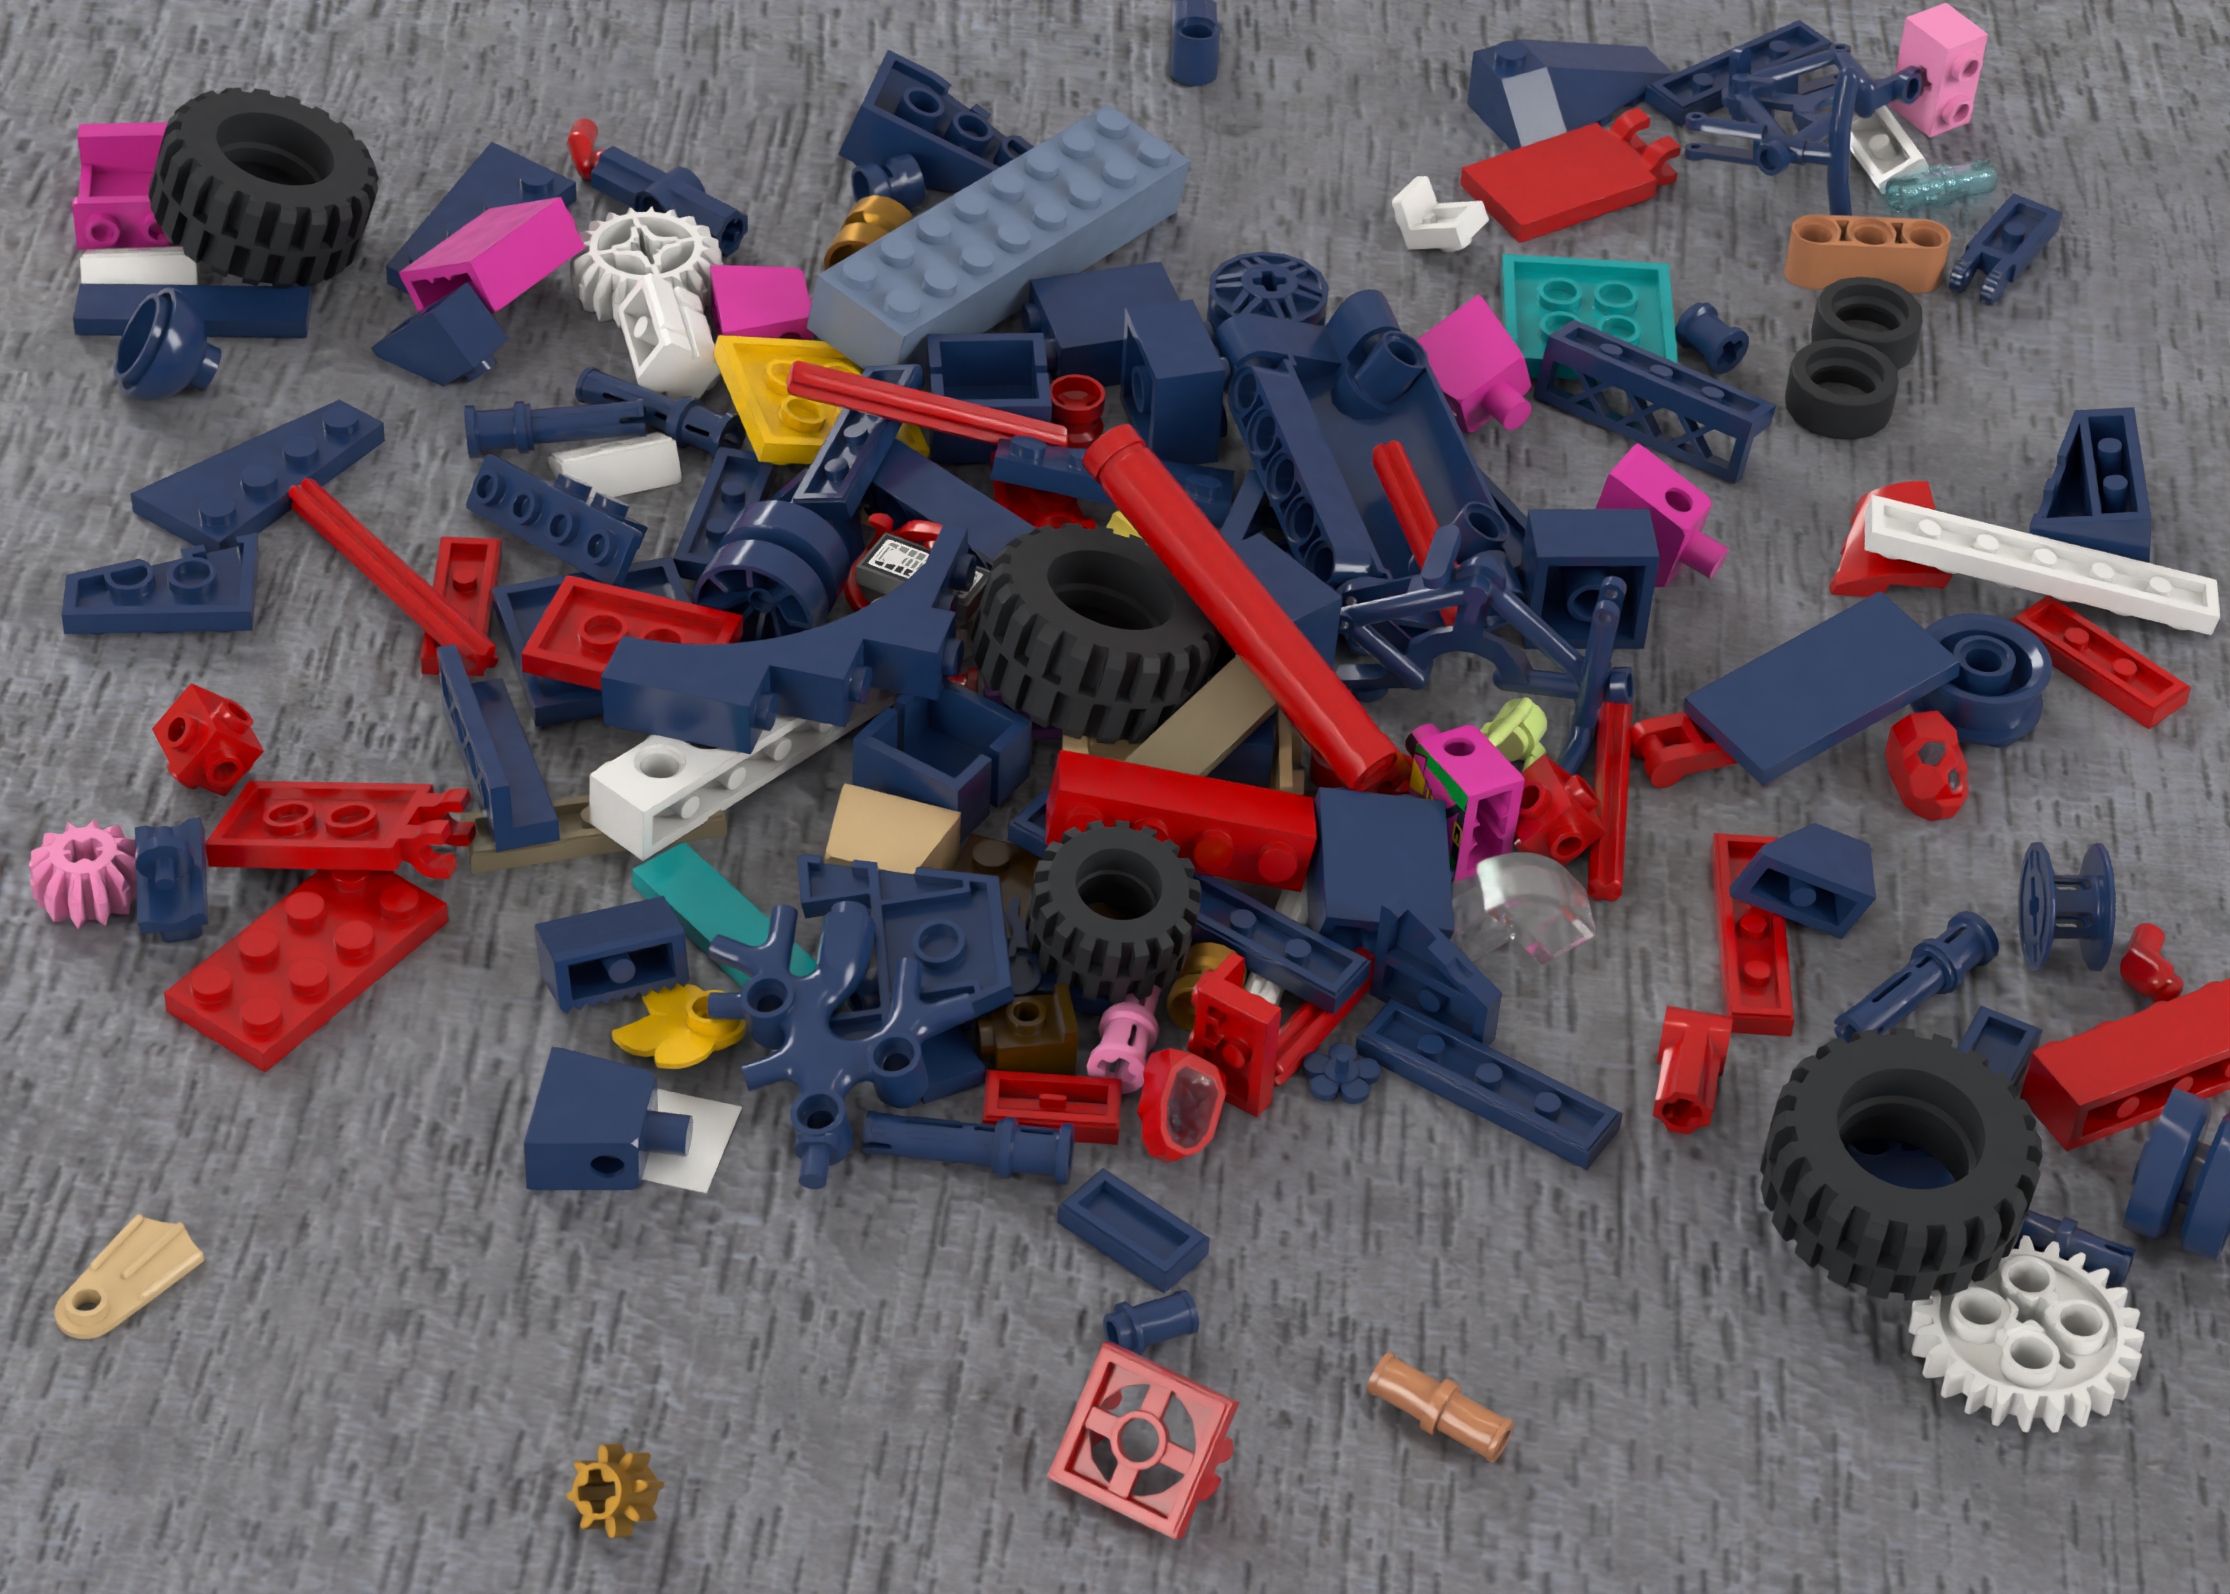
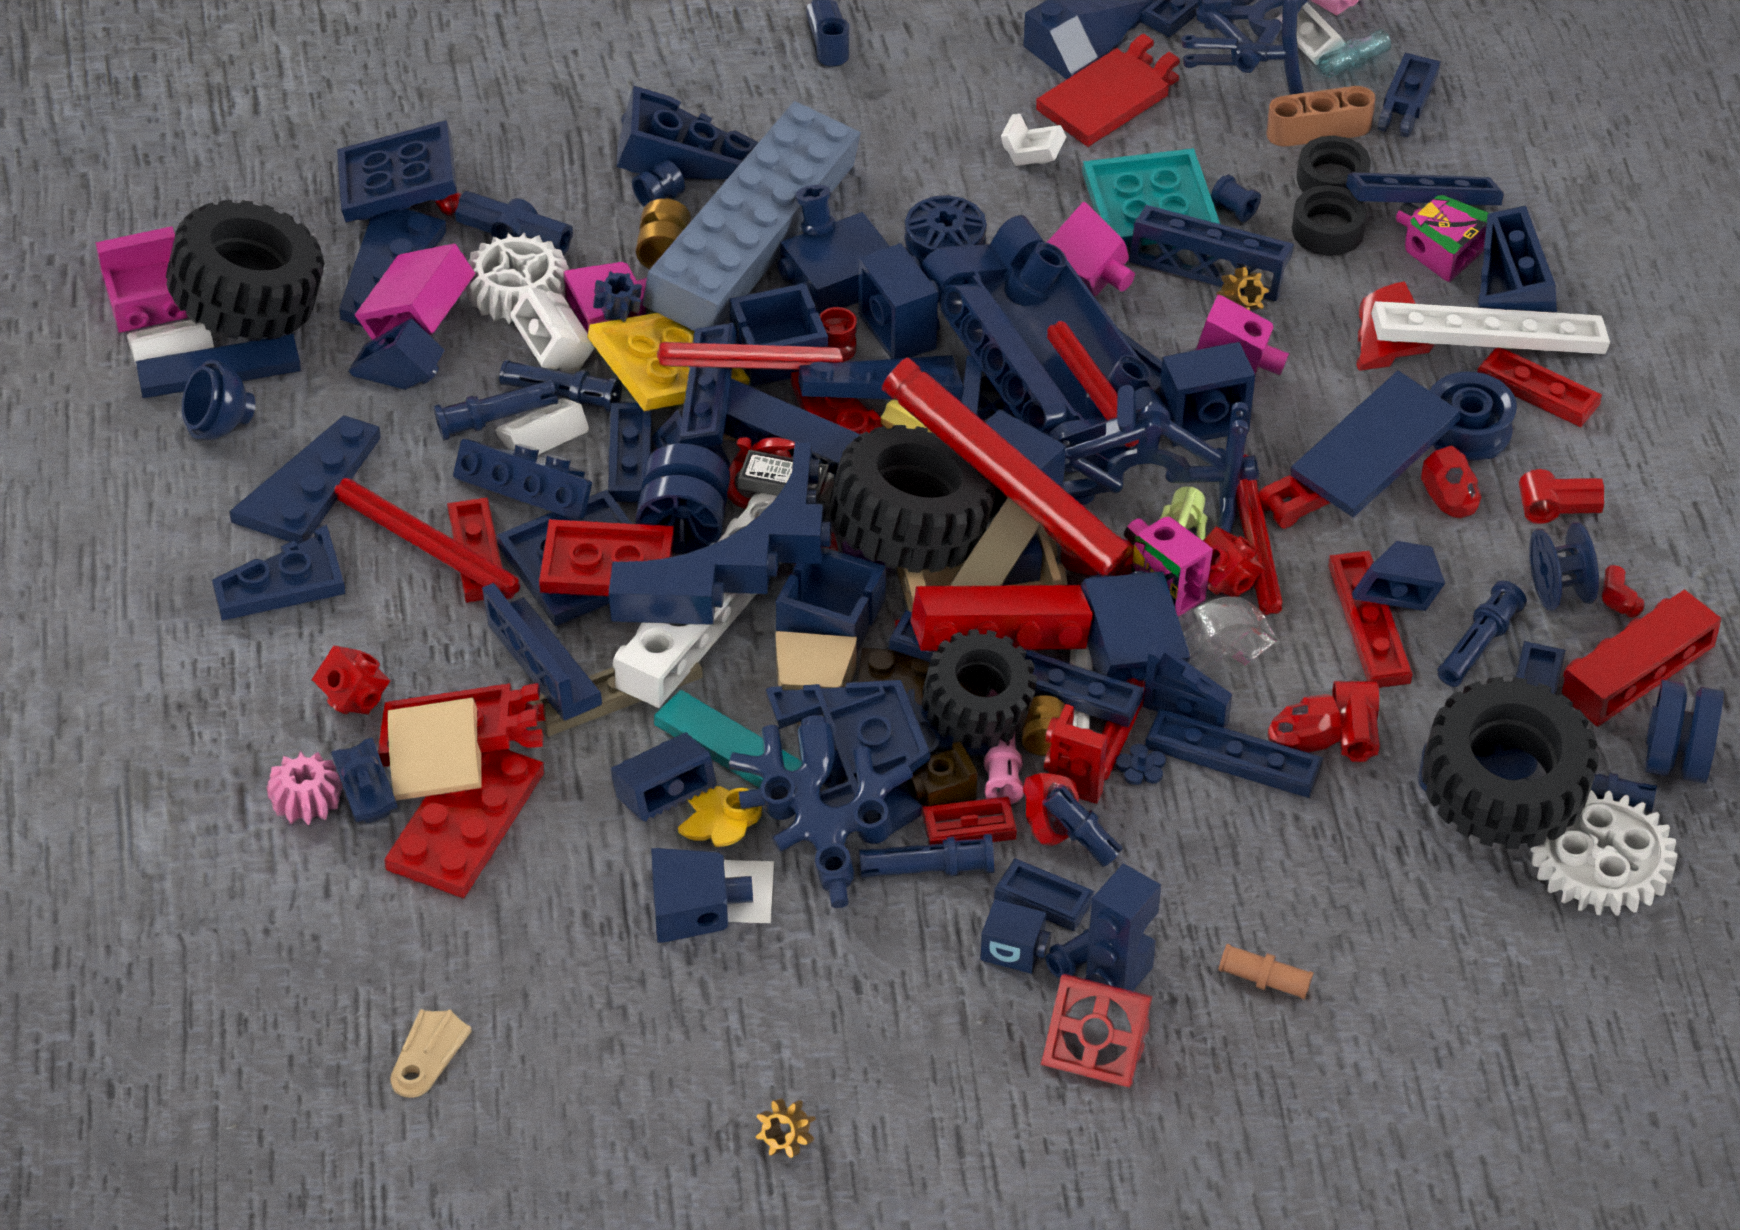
camera: 10 degrees left, 5 degrees up
none -> dark blue plate [337,120,457,222]
none -> tan slope [388,698,481,801]
none -> dark blue gear [593,271,642,322]
none -> dark blue bush [796,185,836,235]
none -> dark blue brick [980,899,1052,974]
none -> dark blue pin [1042,784,1123,867]
none -> dark blue arch [1086,863,1161,991]
none -> pearl gold gear [1216,267,1269,311]
none -> red rock [1268,694,1342,753]
none -> dark blue tile [1346,172,1504,206]
none -> dark pink torso [1396,195,1488,283]
none -> red piece [1519,469,1605,524]

